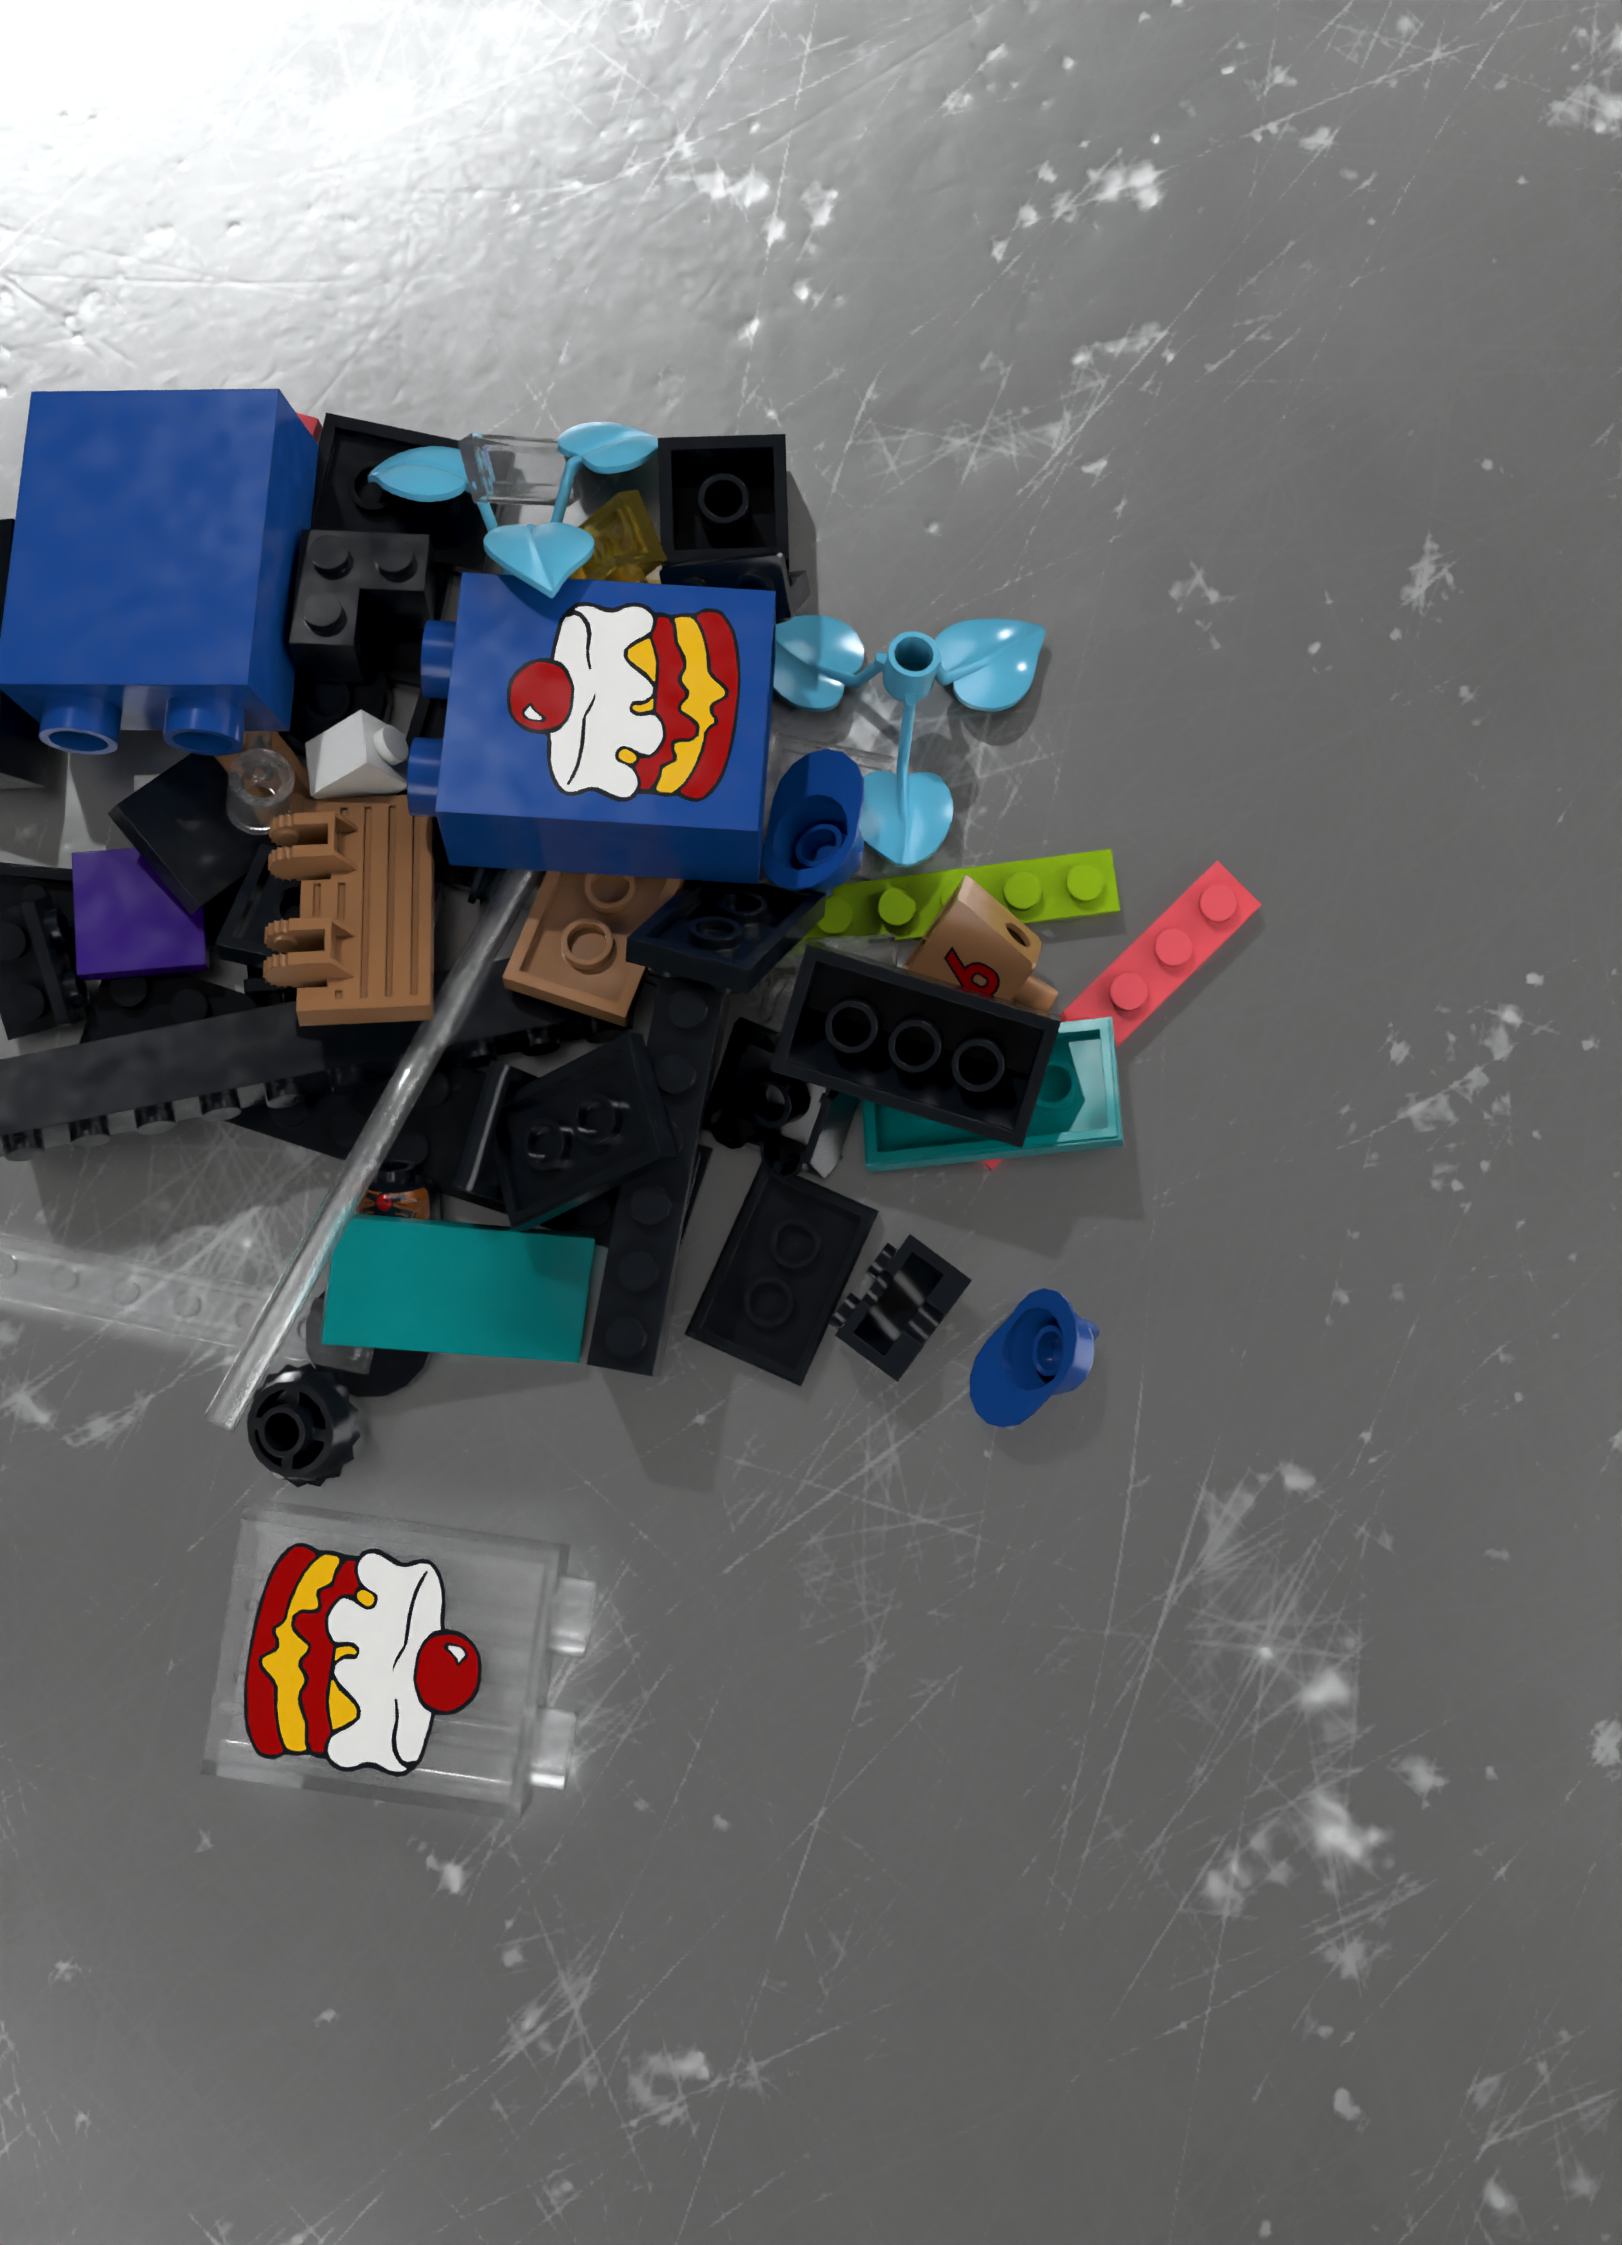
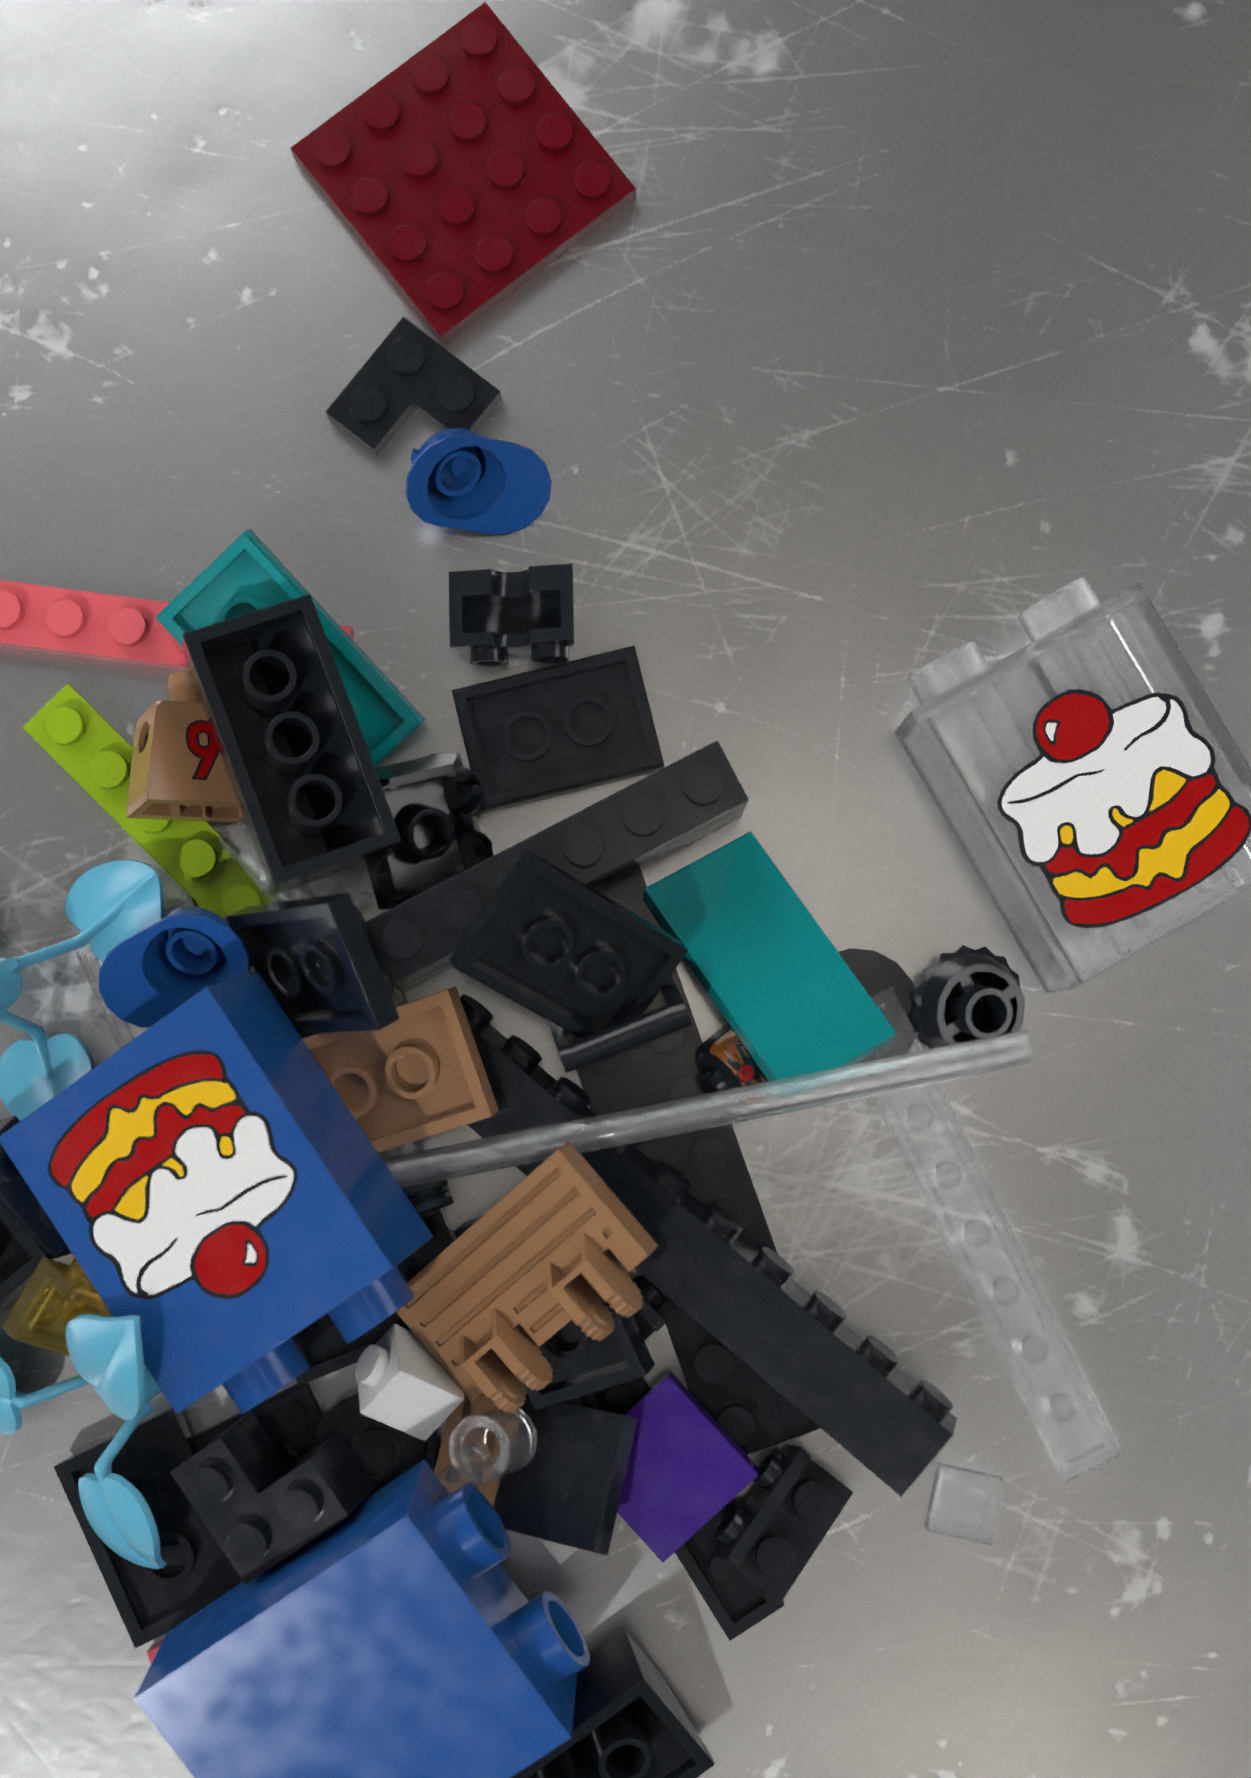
camera: 125 degrees left, 0 degrees up
clear tile [458,433,582,507] -> none
none -> dark red plate [290,2,636,345]
none -> black plate [326,317,502,456]

